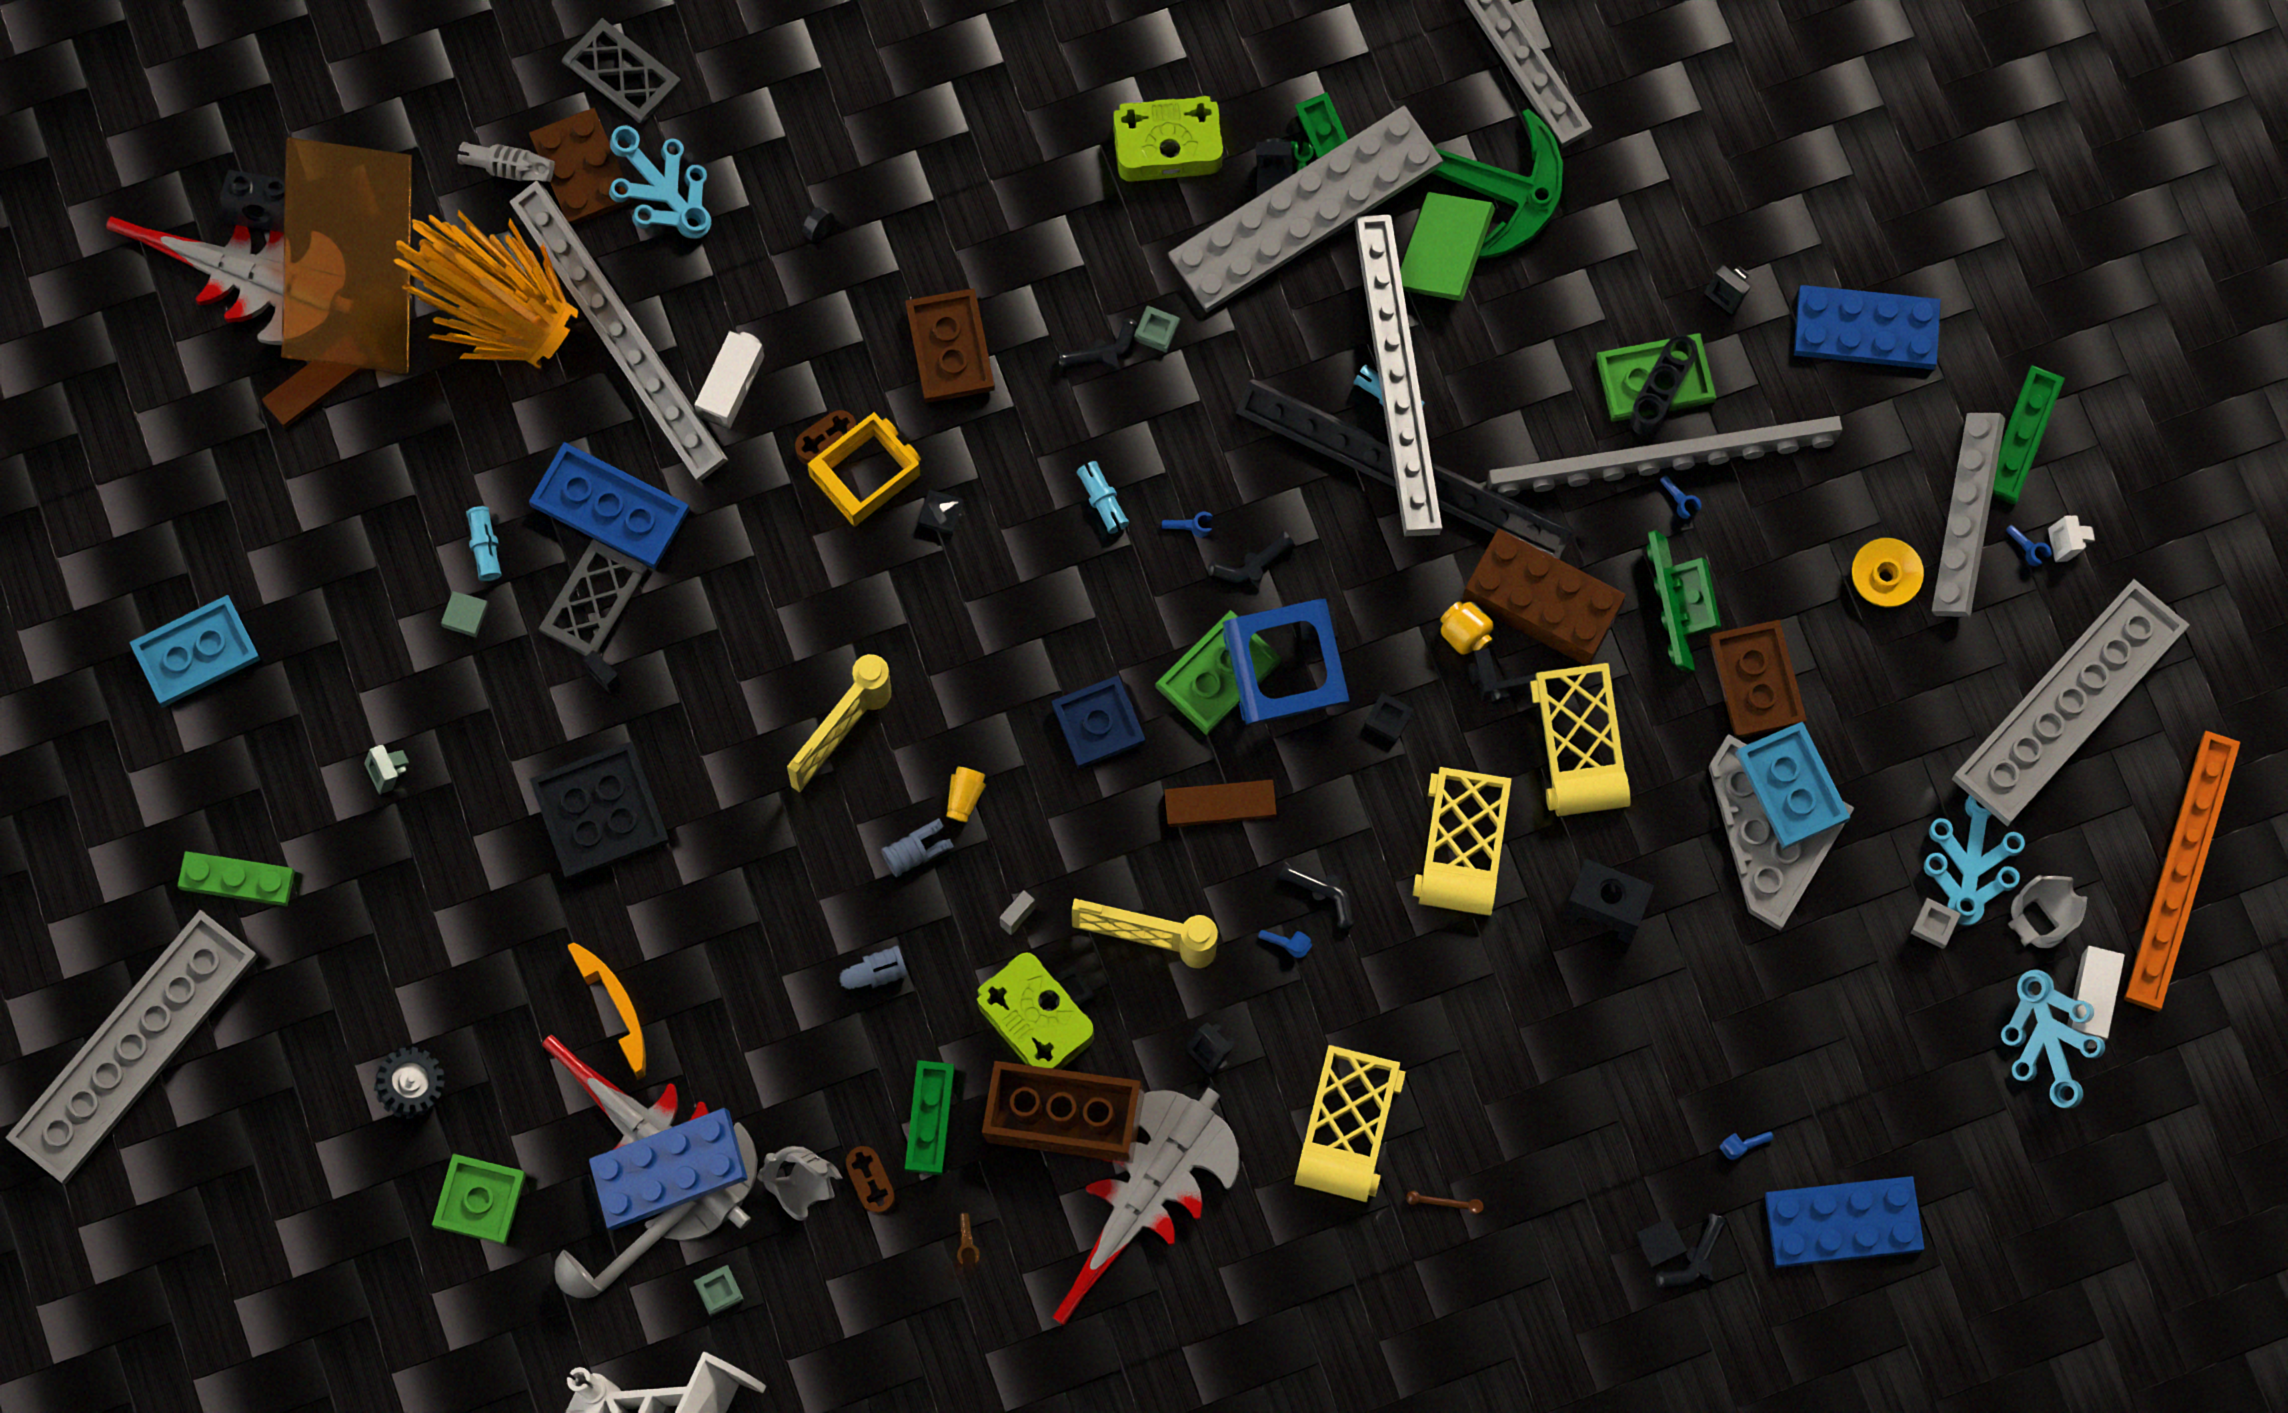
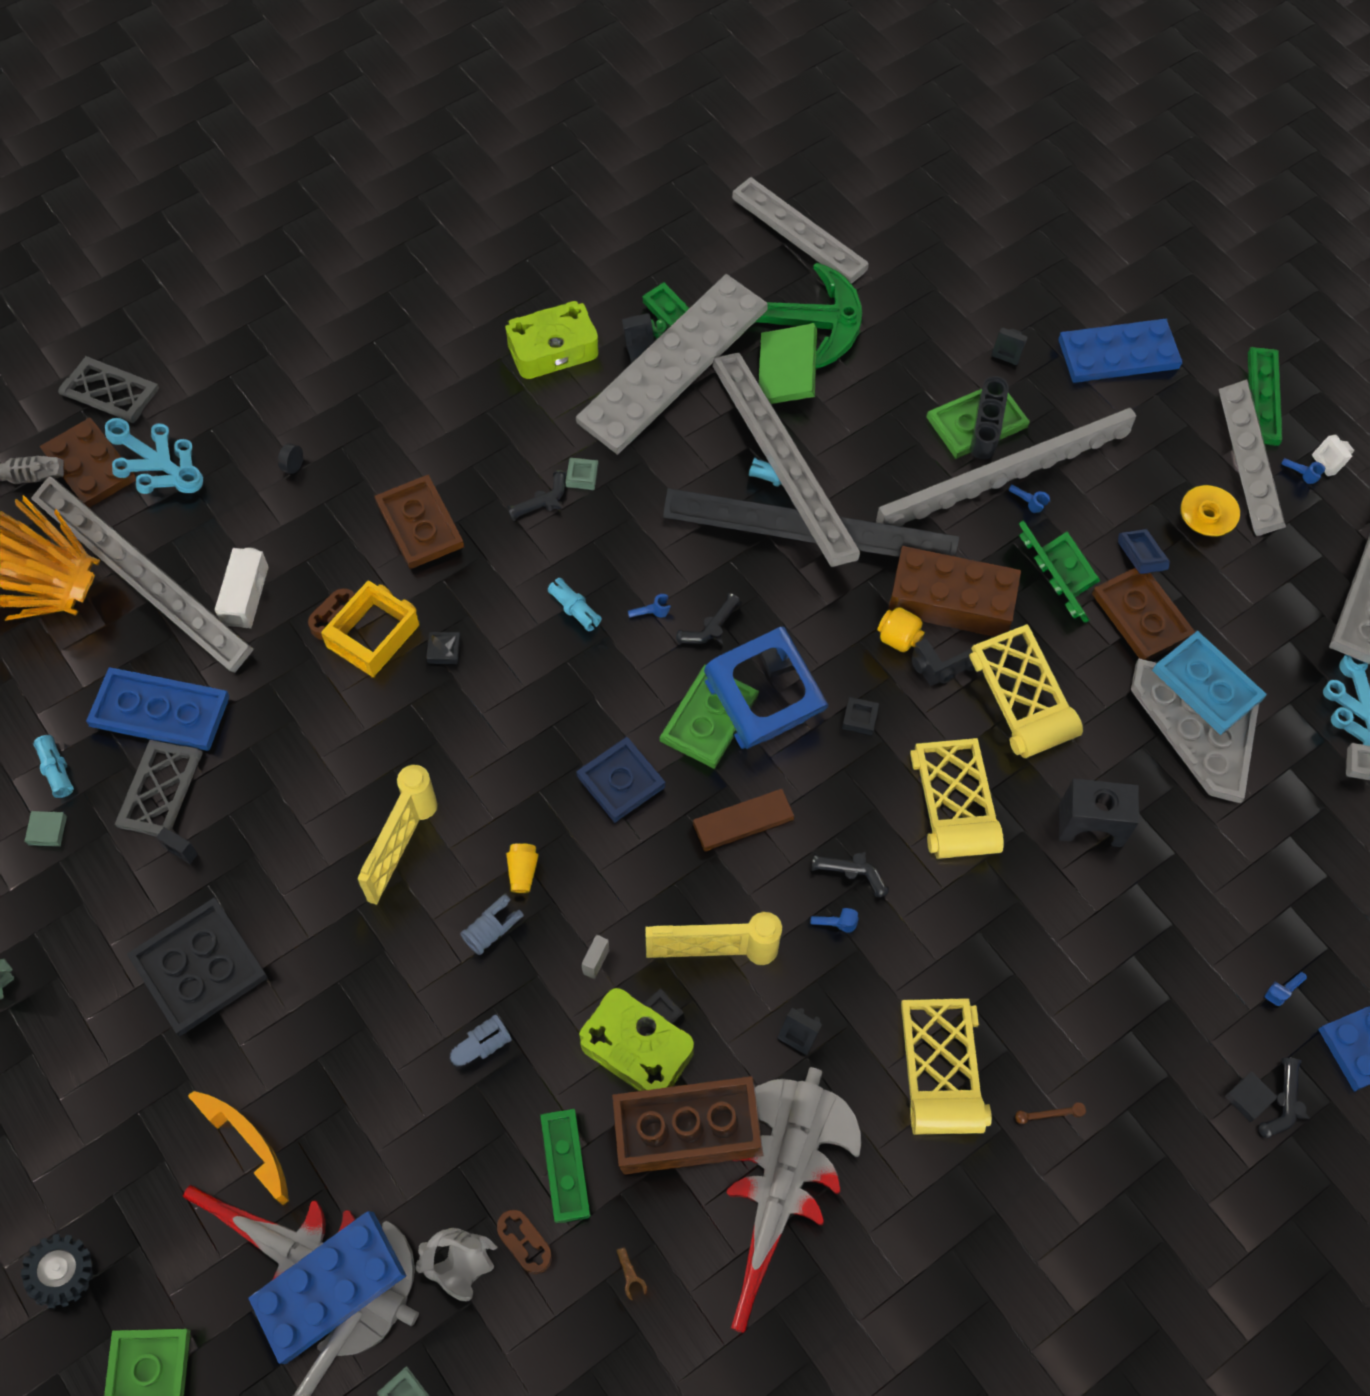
camera: 15 degrees left, 10 degrees down
none -> dark blue tile [1118,529,1170,574]

